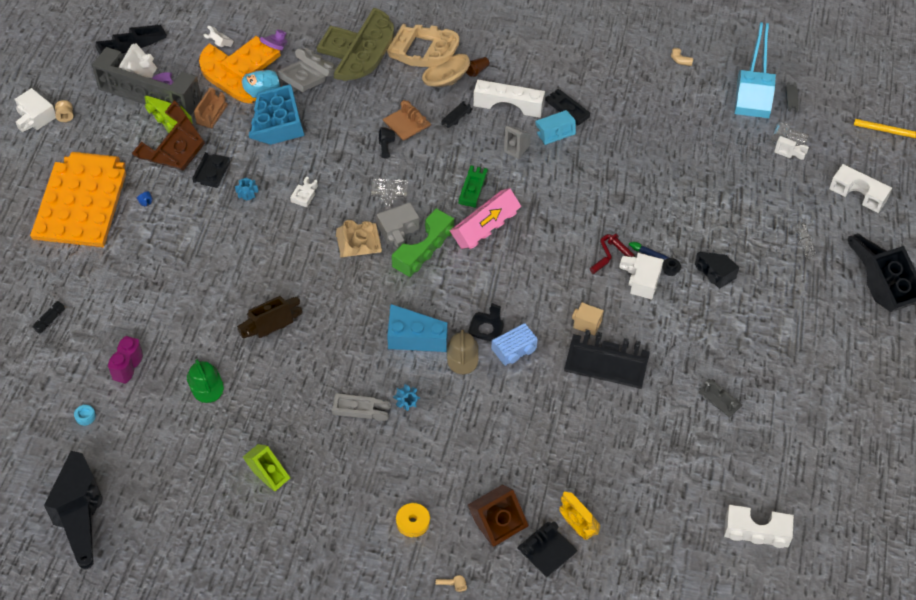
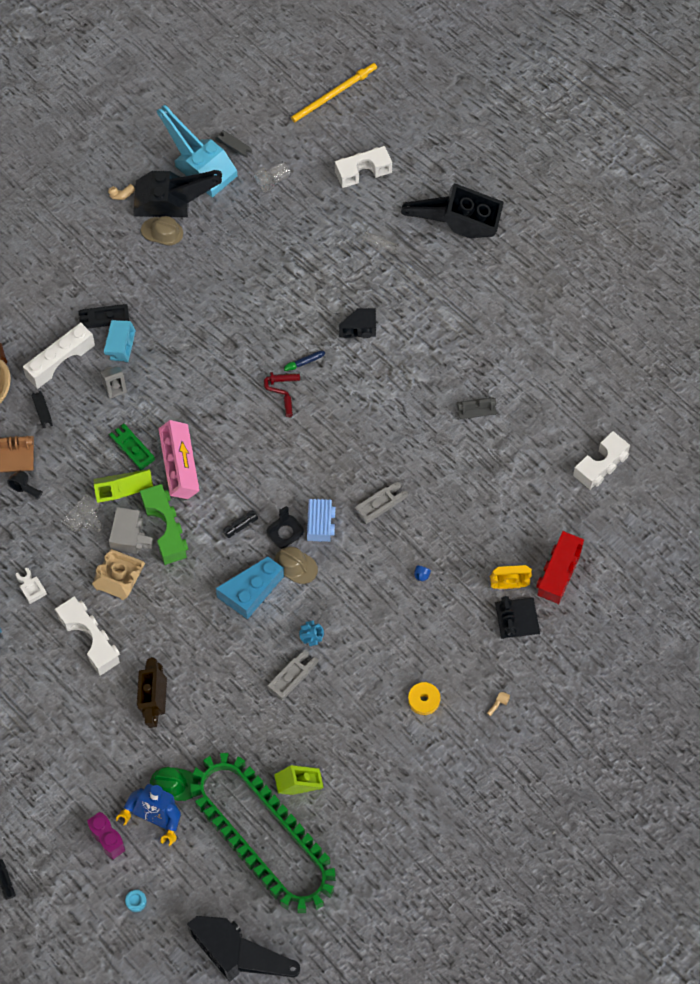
camera: 55 degrees left, 10 degrees up
reddish brown slope [468,484,529,547] -> none
black hinge [564,329,650,389] -> none
tan brick [572,303,604,336] -> none
white hinge [620,253,664,299] -> none
black plate [662,258,681,276] -> none
white plate [774,136,809,160] -> none
none -> white arch [55,596,120,676]
none -> lime slope [93,469,153,503]
none -> blue torso [116,784,181,846]
none -> black slope [133,170,222,218]
none -> dark tan piece [141,216,183,246]
none -> green piece [190,753,336,913]
none -> black axle [223,510,258,538]
none -> light grey hinge [355,482,409,524]
none -> blue hinge [414,565,431,581]
none -> red wedge [536,531,584,604]

